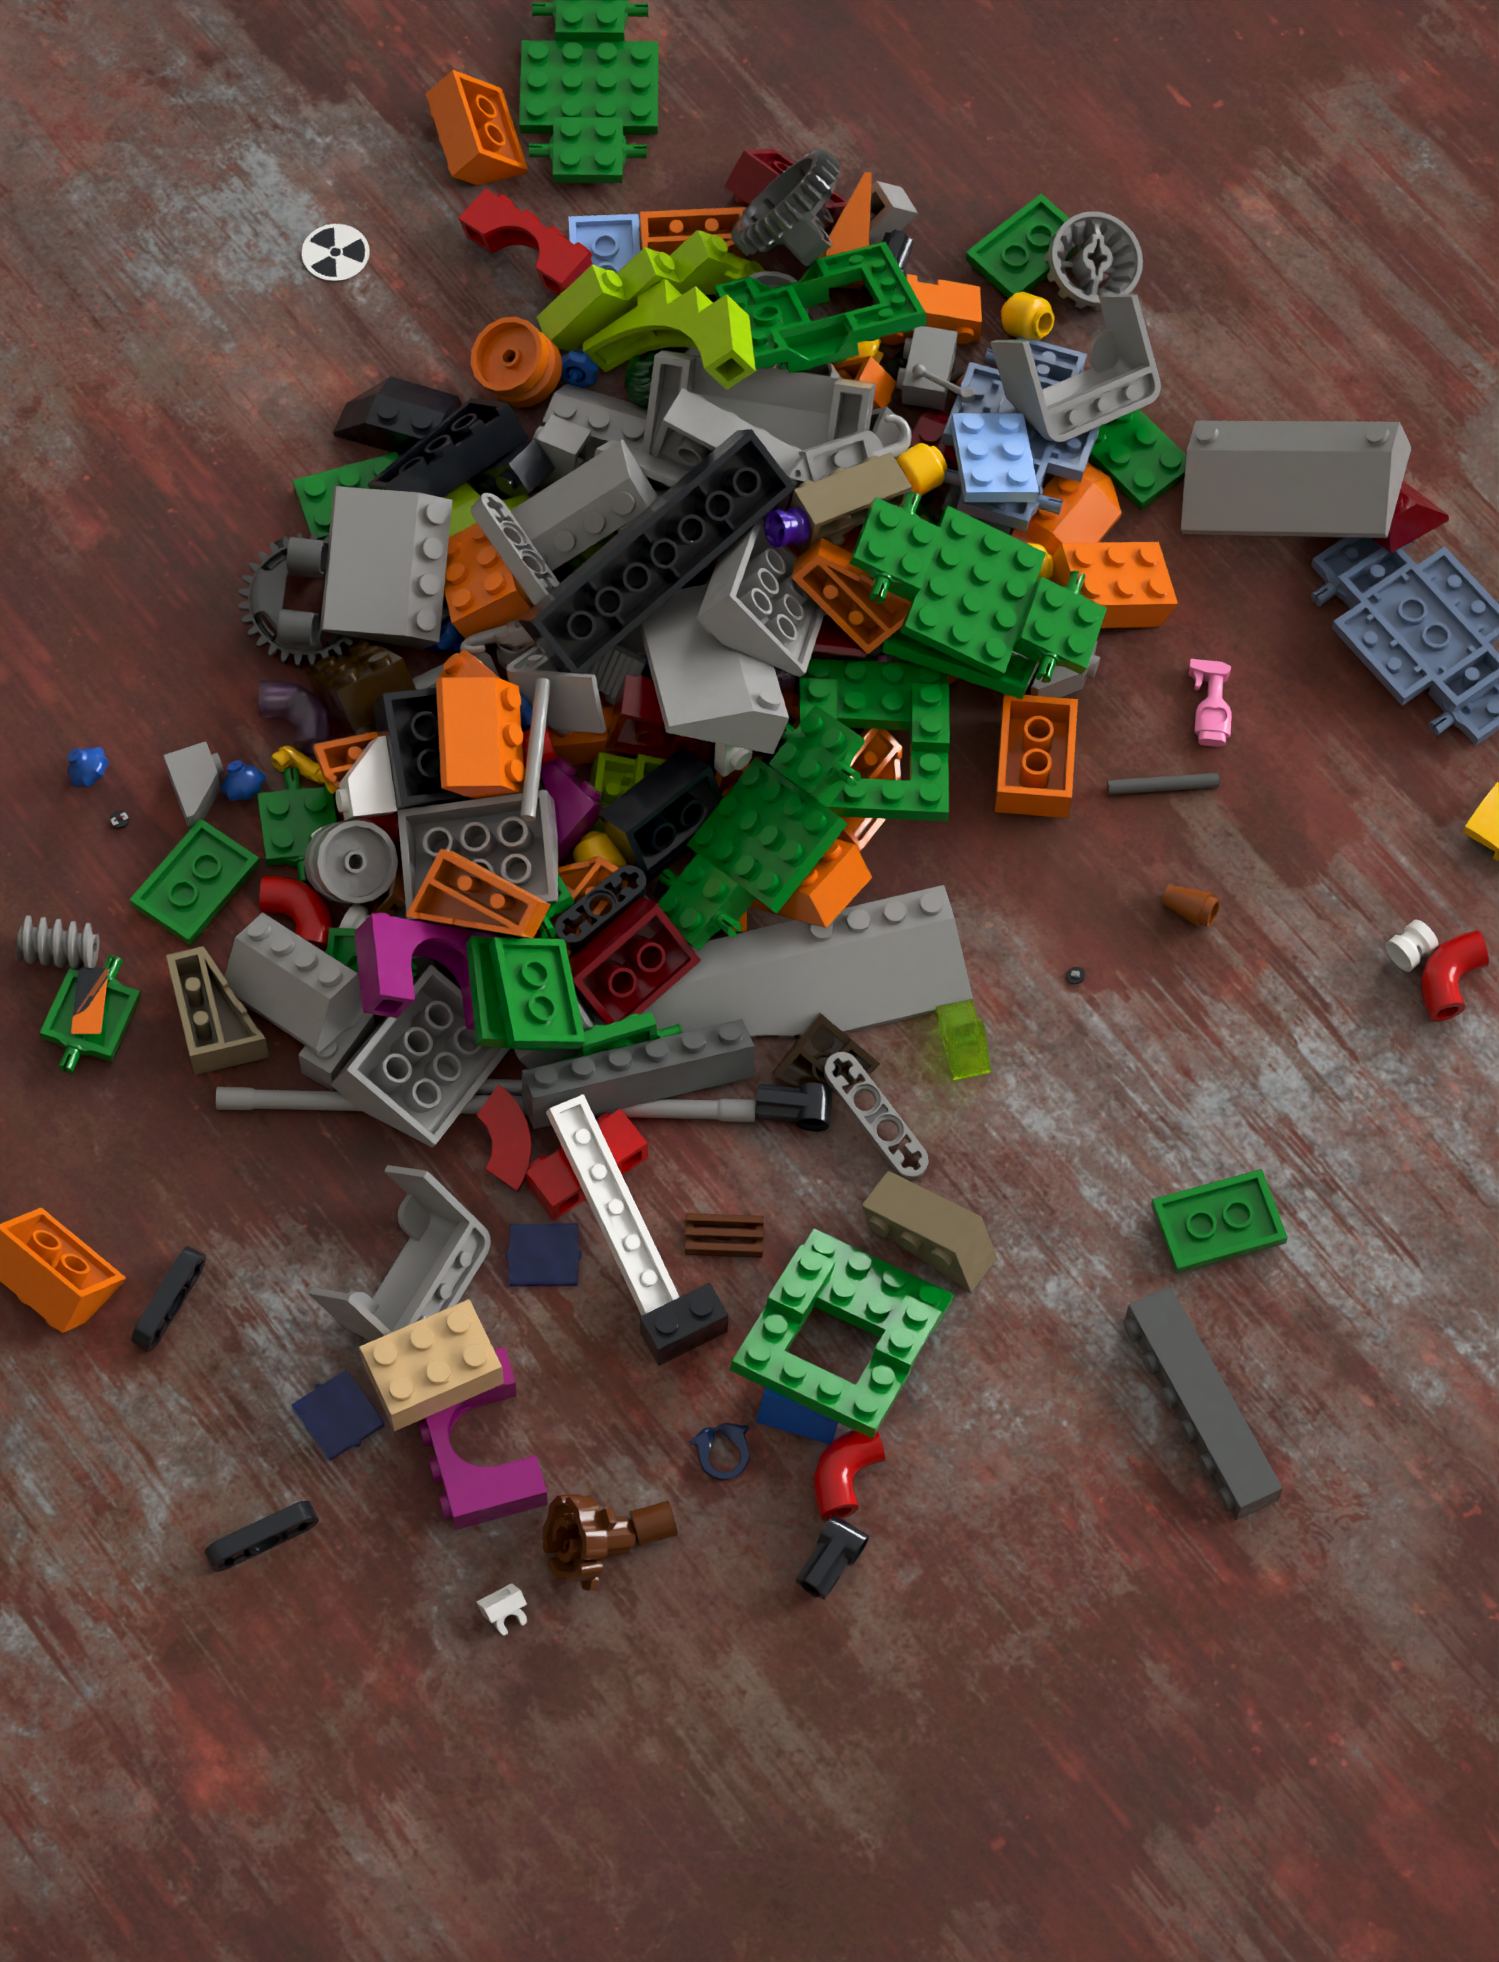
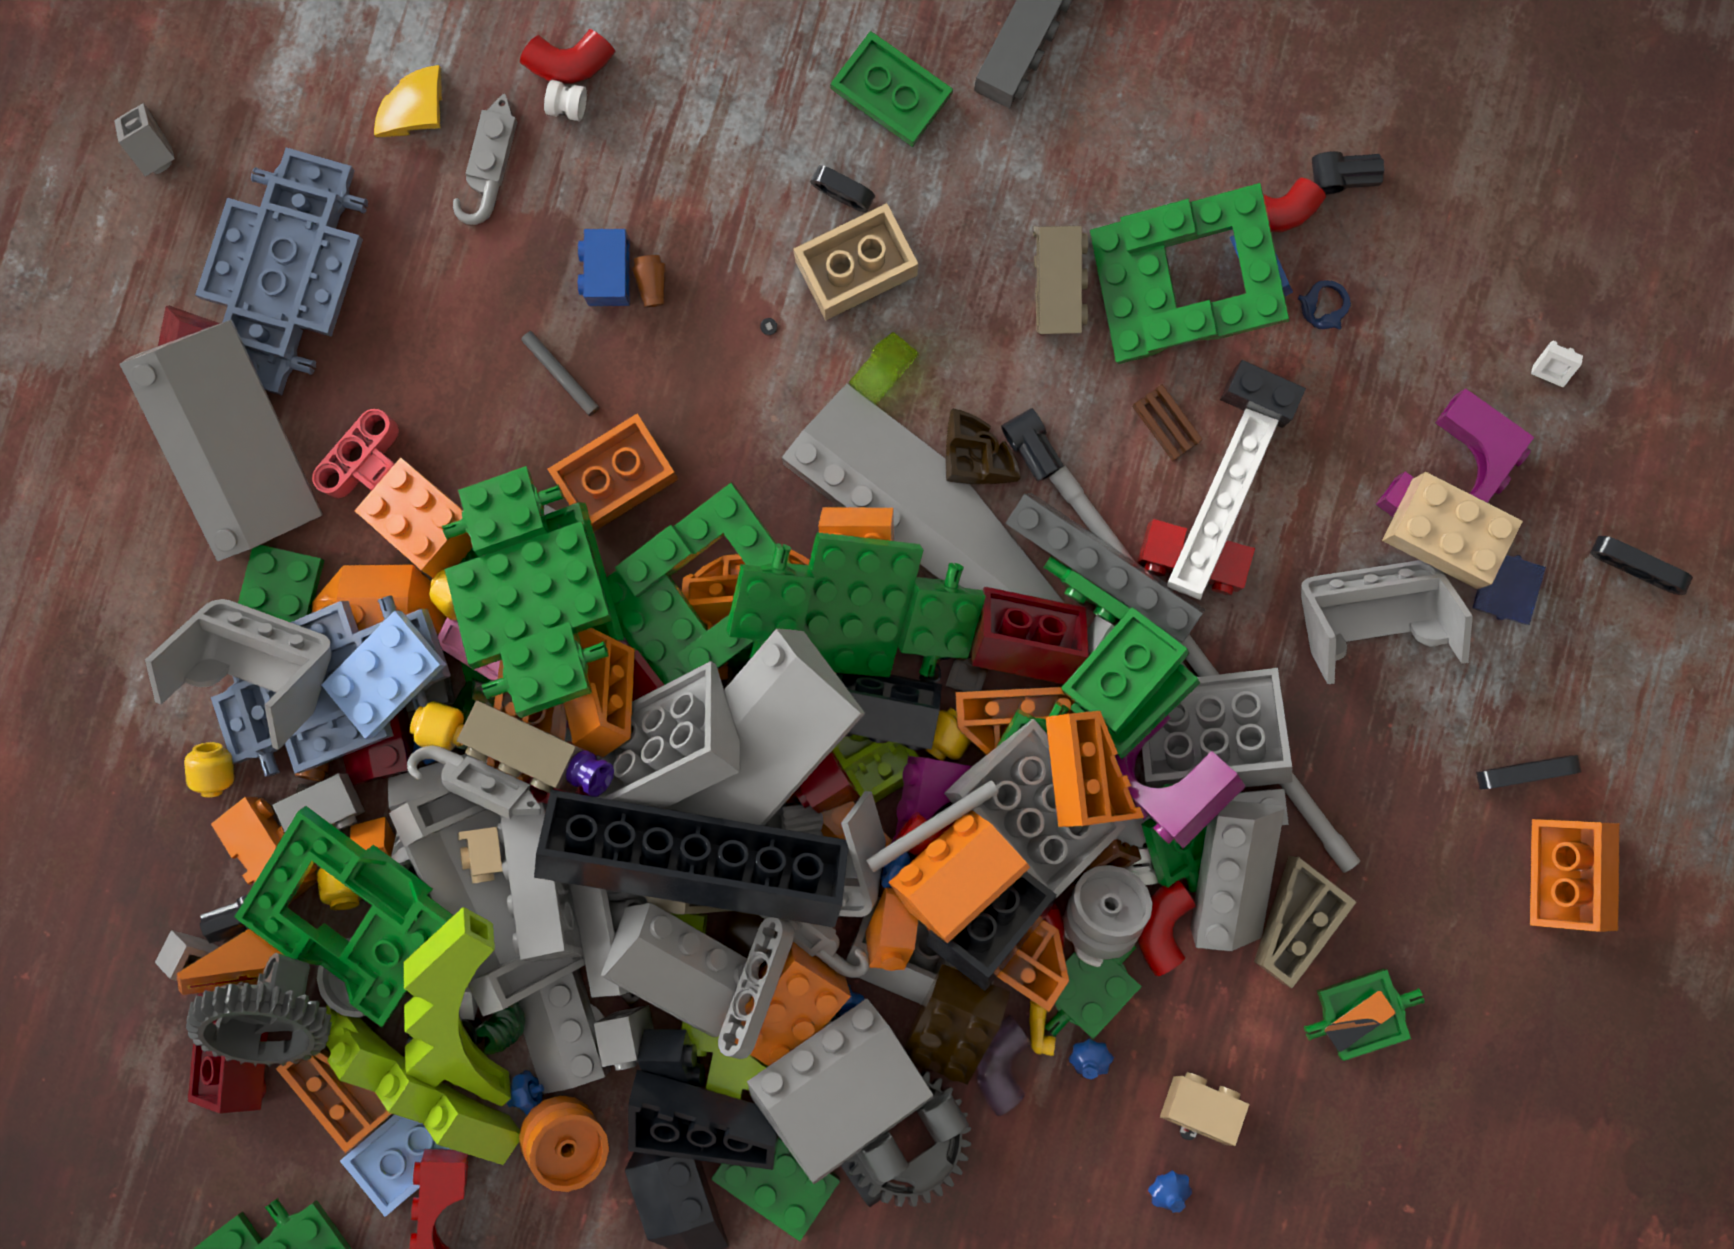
camera: 125 degrees left, 20 degrees up
light grey piece [16,915,100,970] -> none
green plate [129,818,260,946] -> none
light grey slope [163,741,224,831] -> none
white slope [336,736,397,821] -> none
red tile [476,1084,532,1192] -> none
clear blue piece [506,1223,582,1286] -> none
reddish brown piece [543,1494,636,1590] -> none
black beam [555,865,646,951] -> none
reddish brown gear [629,1501,678,1546] -> none
light grey beam [824,1052,929,1181] -> none
light grey hinge [912,364,975,402] -> none
green plate [965,193,1082,299] -> none
light grey gear [1045,212,1143,311] -> none
bright pink piece [1188,659,1232,747] -> none
none -> coral beam [312,409,399,498]
none -> light grey plate [453,94,518,225]
none -> tan brick [457,827,503,884]
none -> blue brick [578,229,630,306]
none -> tan brick [794,203,918,321]
none -> black beam [810,165,875,213]
none -> tan brick [1160,1072,1249,1146]

